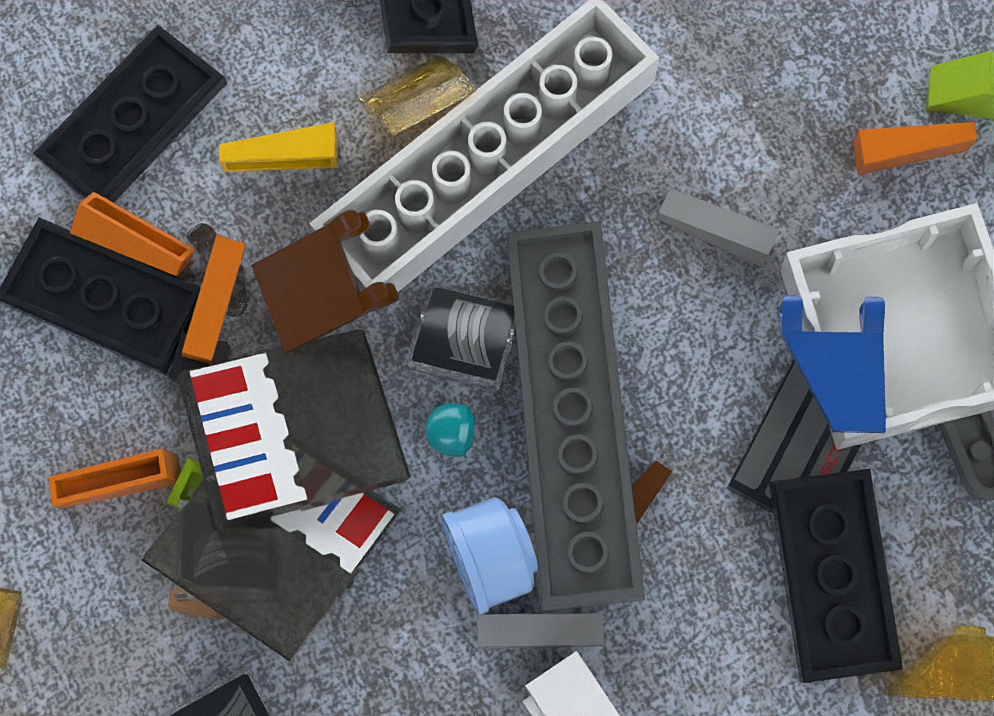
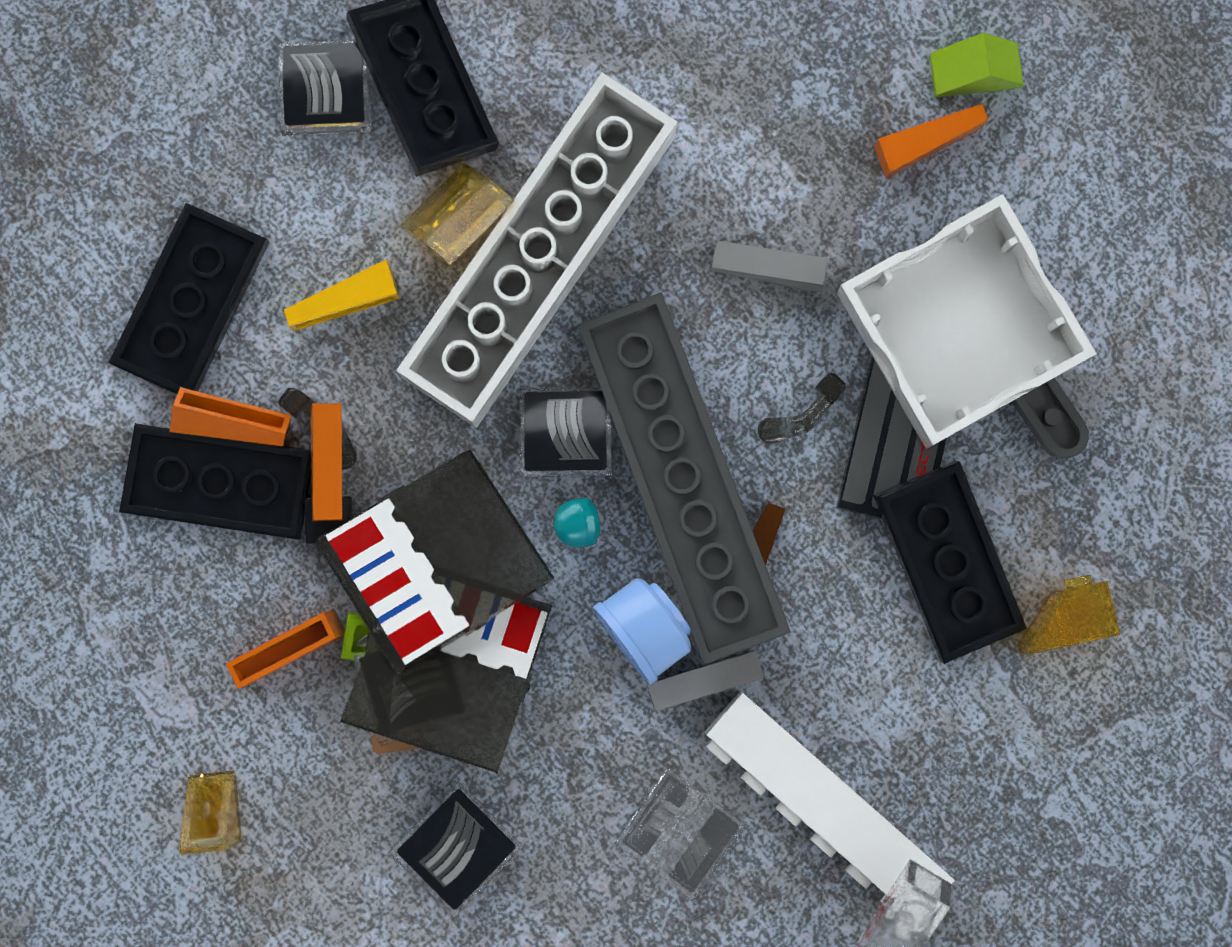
camera: 20 degrees left, 10 degrees up
reddish brown flag [252,210,399,353] -> none
blue flag [779,295,886,433] -> none
none -> clear smoke piece [758,373,846,444]

